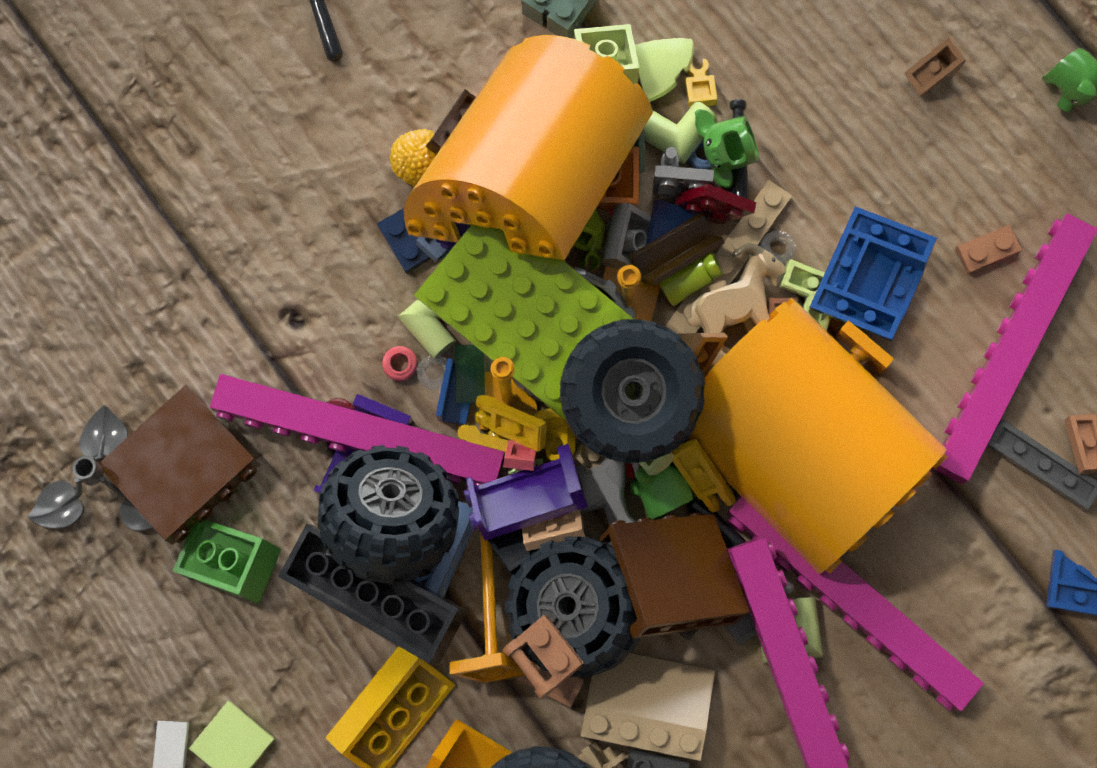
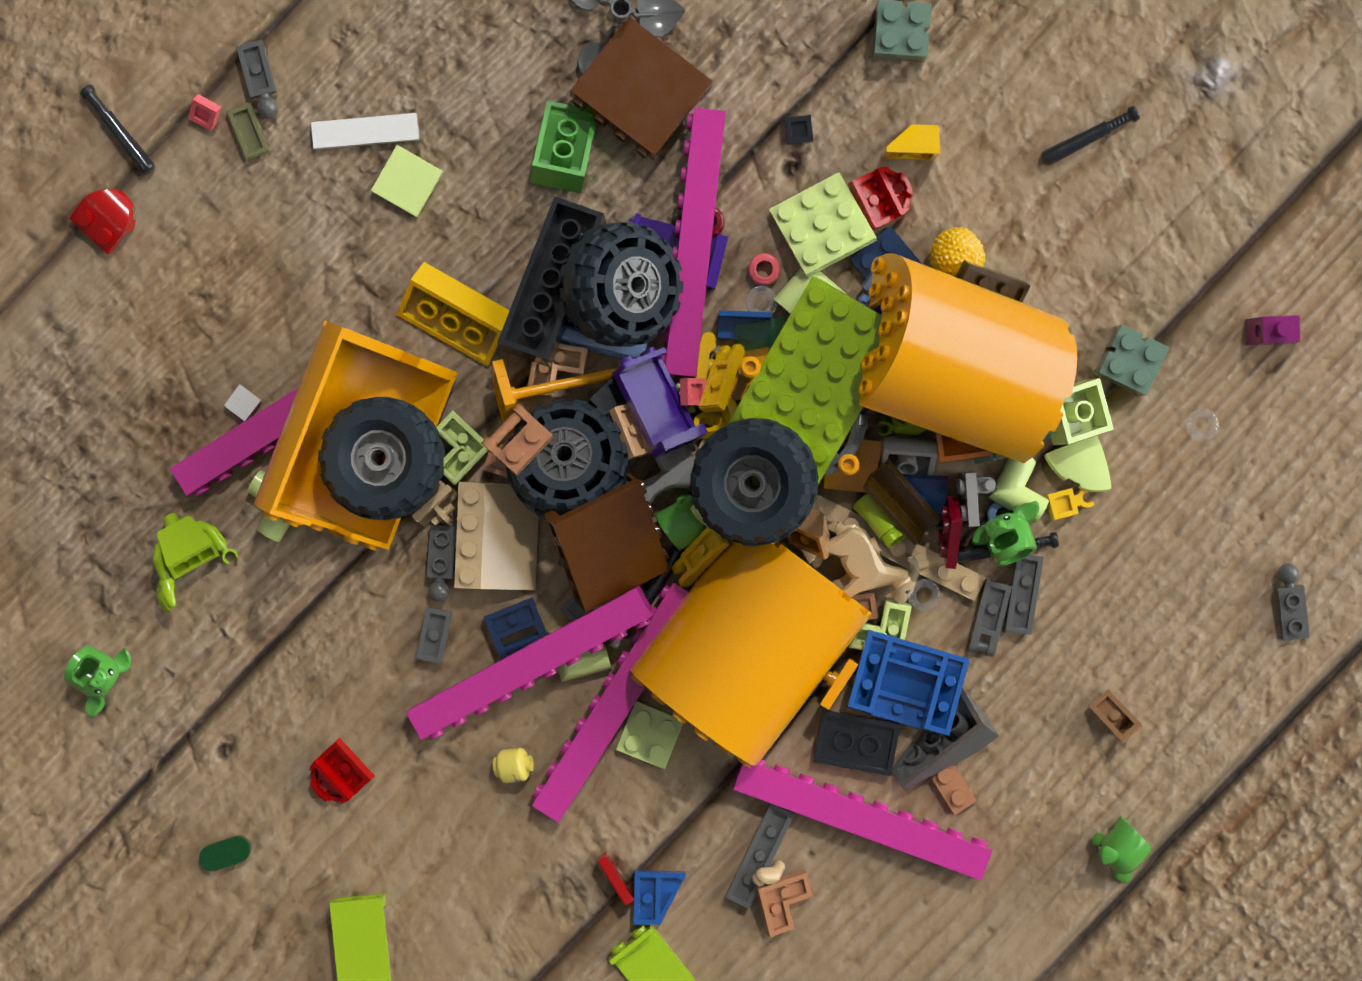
camera: 75 degrees right, 10 degrees up
none -> yellowish green brick [436,410,488,485]
none -> dark blue plate [483,597,548,659]
none -> light yellow head [493,747,534,783]
none -> light nougat brick [528,344,588,397]
none -> red tile [598,851,634,905]
none -> yellowish green plate [616,700,683,769]
none -> tan arm [752,860,785,887]
none -> yellowish green plate [769,172,877,278]
none -> black plate [784,115,813,145]
none -> black plate [813,709,901,776]
none -> red slope [848,166,913,230]
none -> sand green piece [872,0,932,62]
none -> yellow slope [882,124,940,161]
none -> dark grey wedge [892,687,999,790]
none -> dark grey plate [967,580,1012,657]
none -> dark grey plate [1004,555,1044,635]

